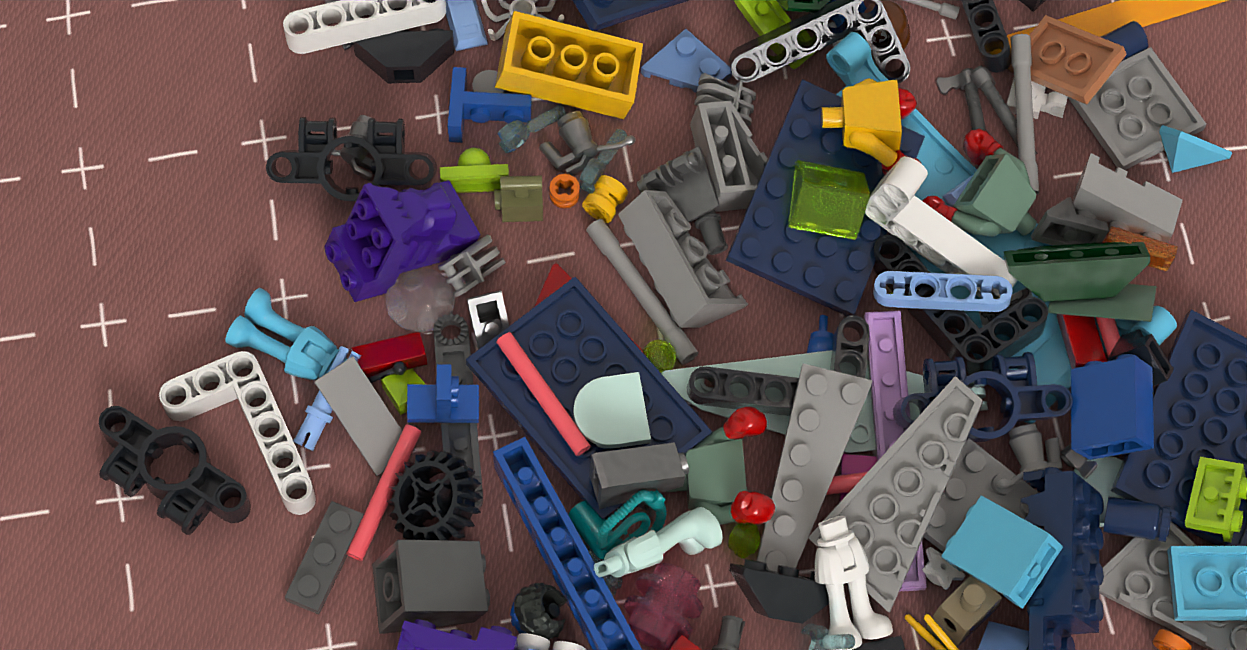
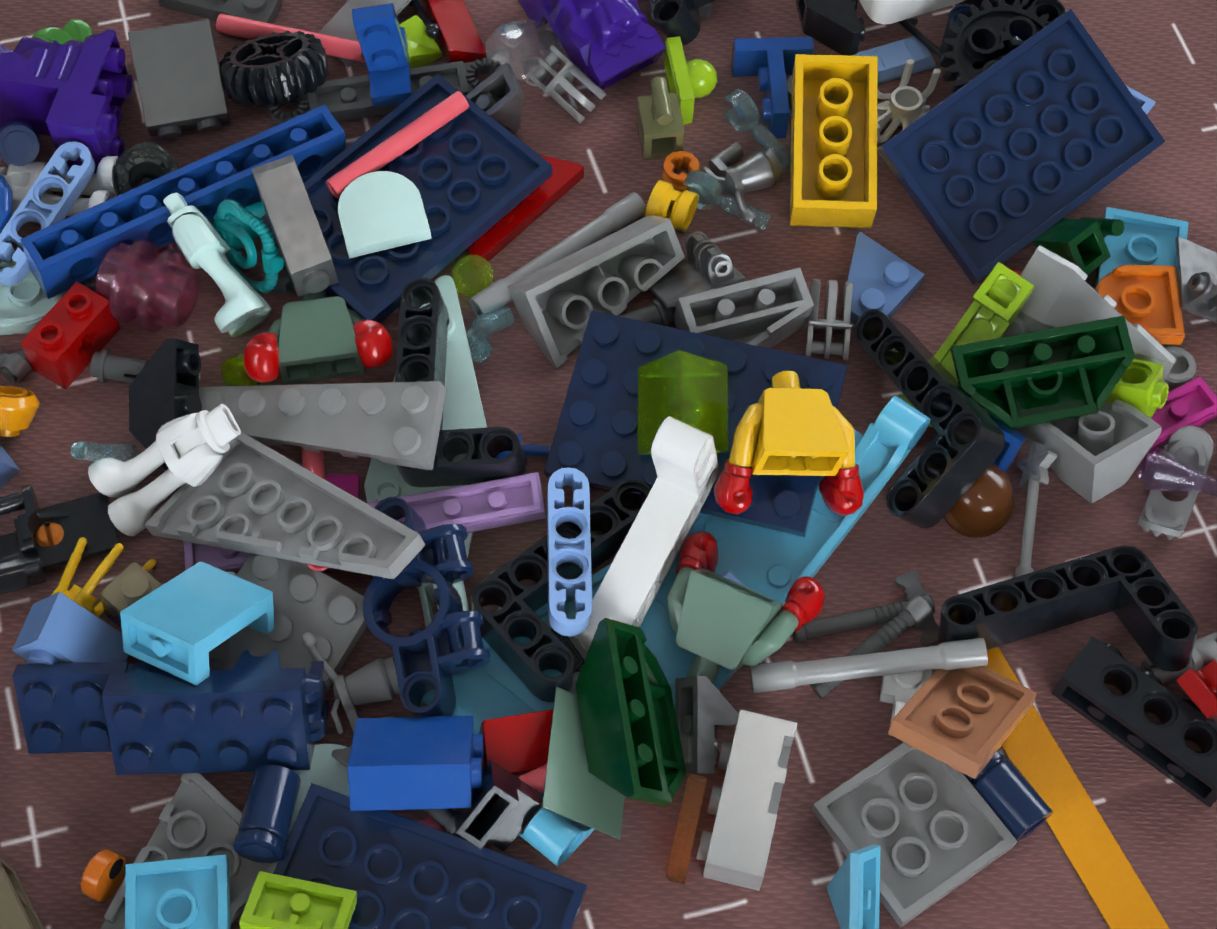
camera: 85 degrees right, 5 degrees down
none -> clear light blue arm [467,306,514,362]

